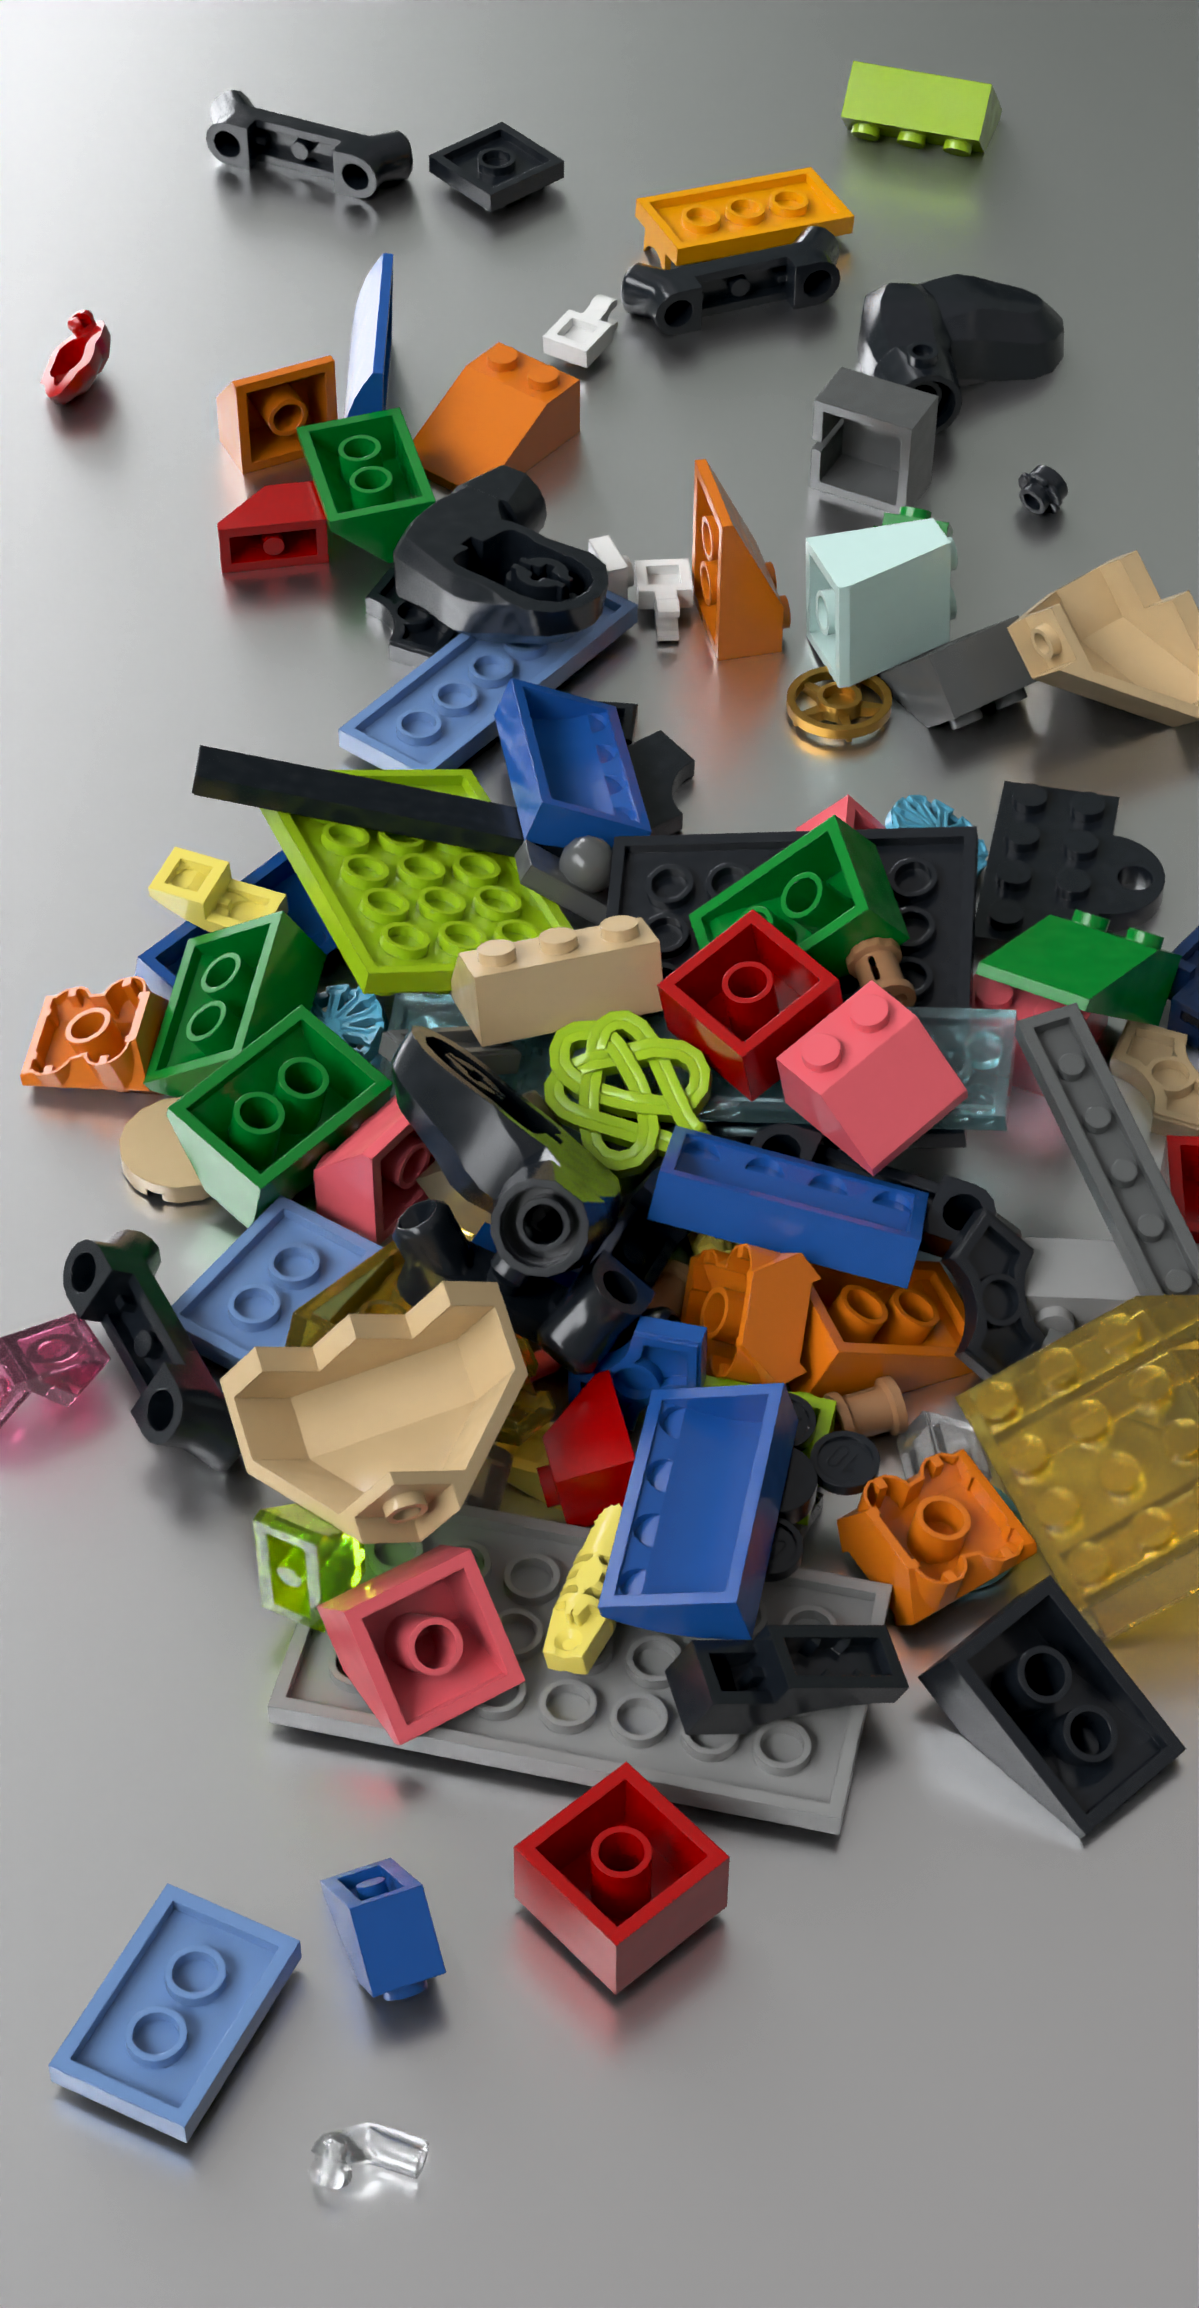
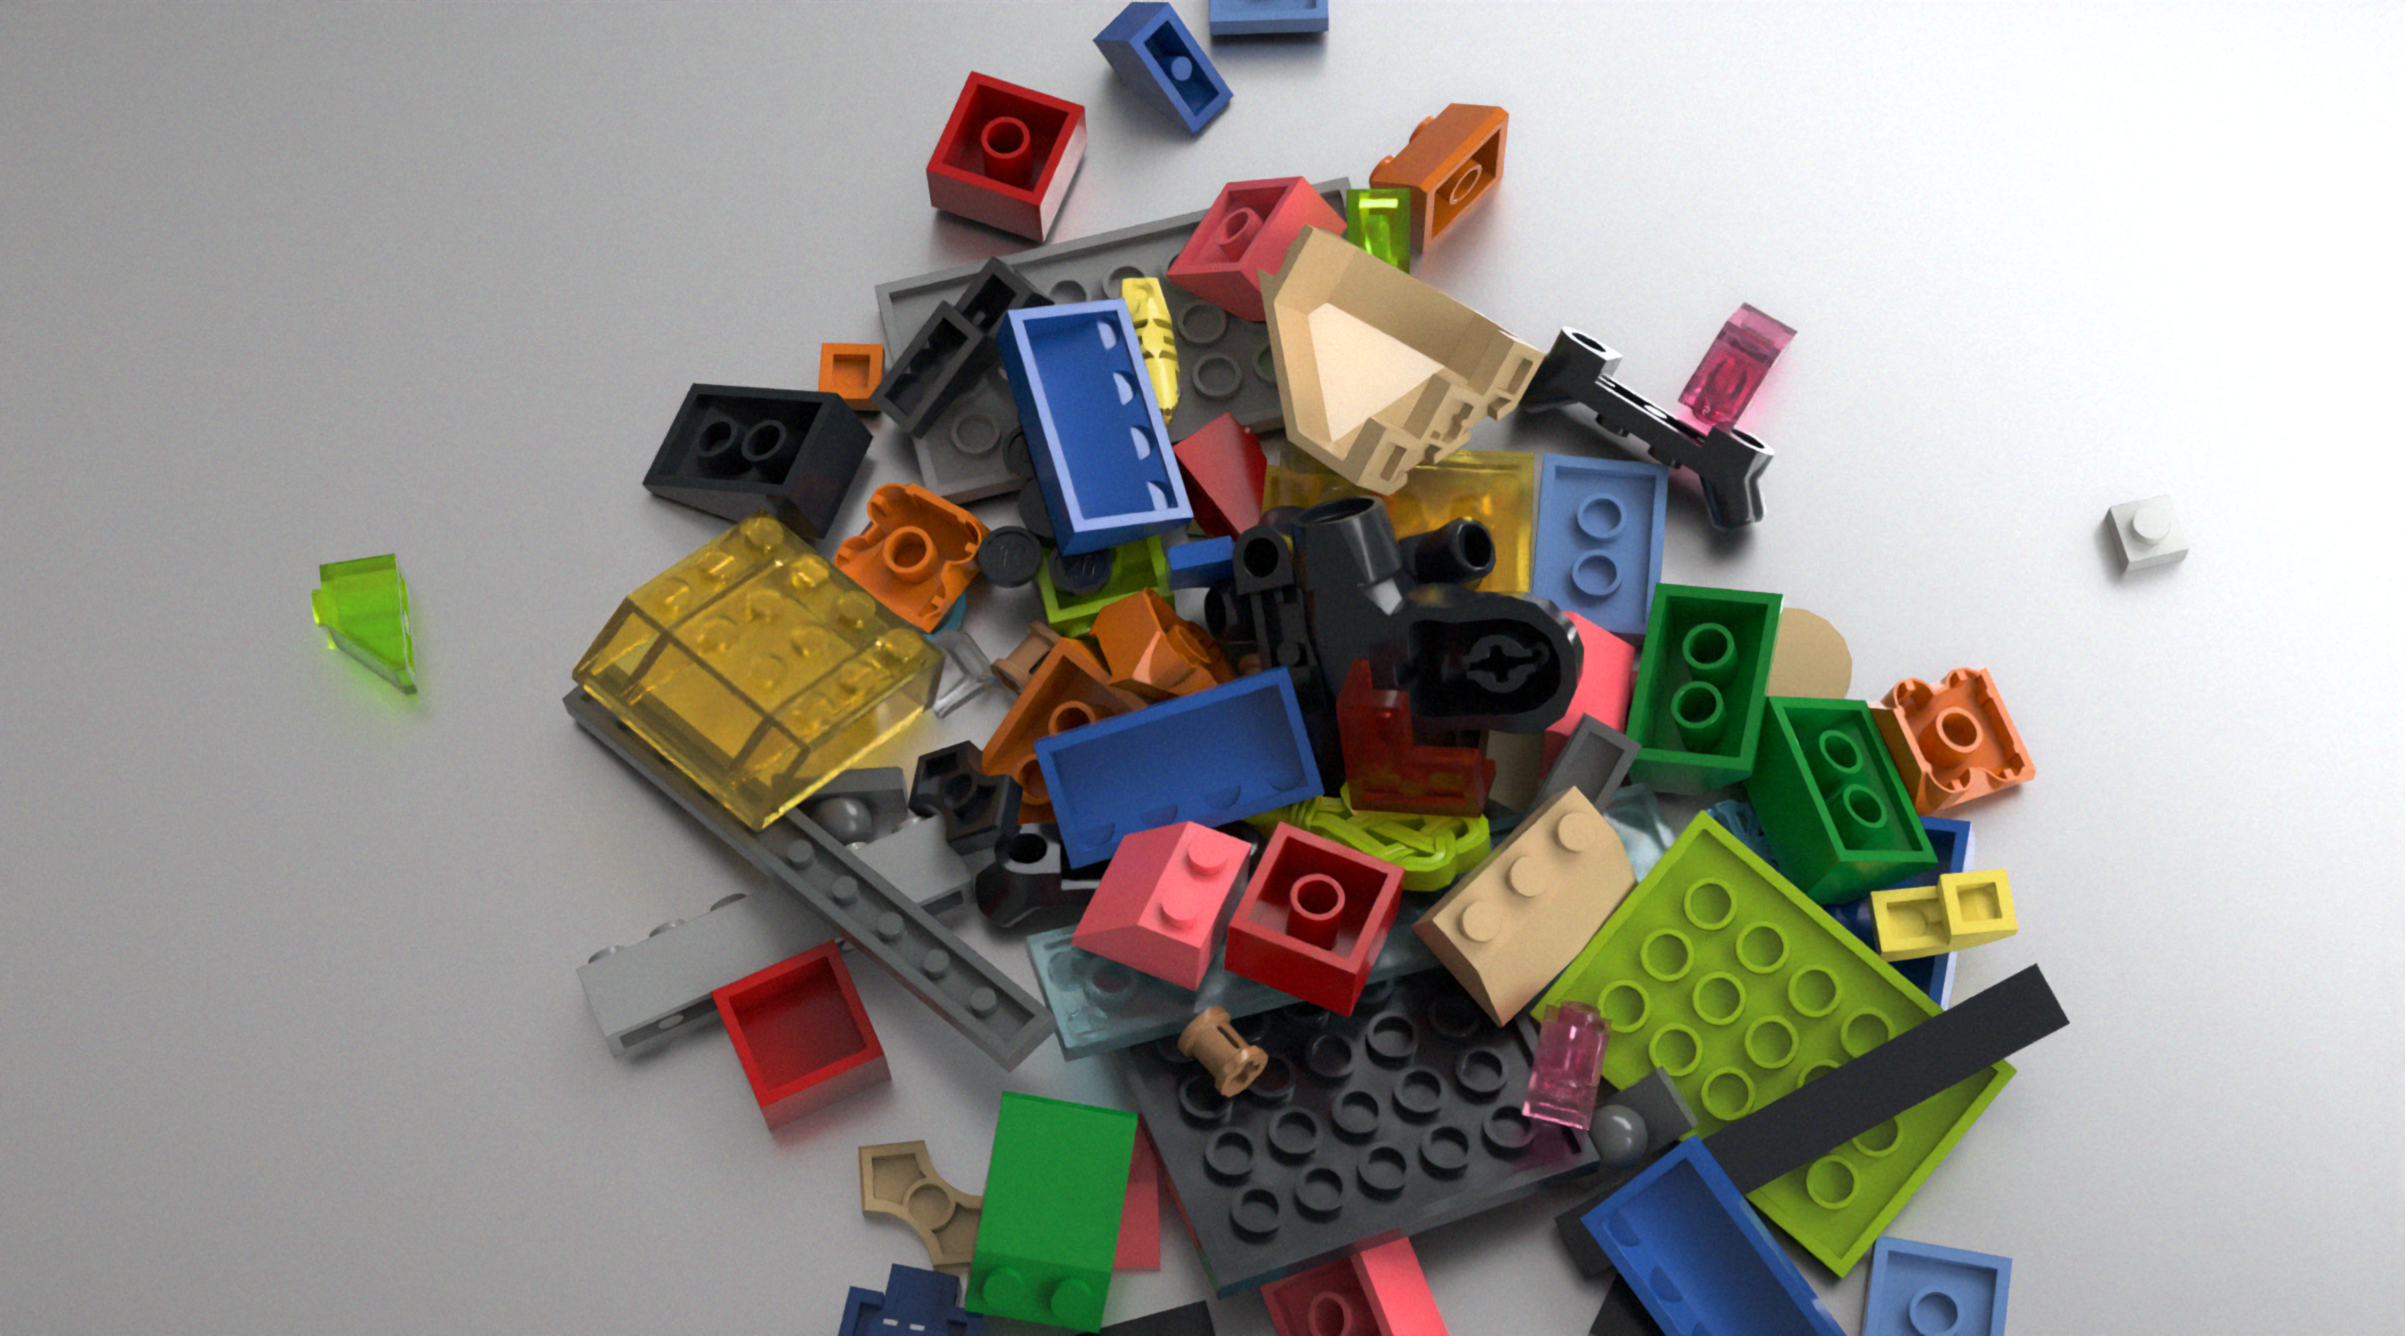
camera: 155 degrees right, 20 degrees up
green slope [688,814,910,979] -> none
none -> orange plate [818,343,885,411]
none -> clear red panel [1336,659,1497,818]
none -> orange slope [1368,103,1509,254]
none -> clear pink slope [1521,1000,1612,1130]

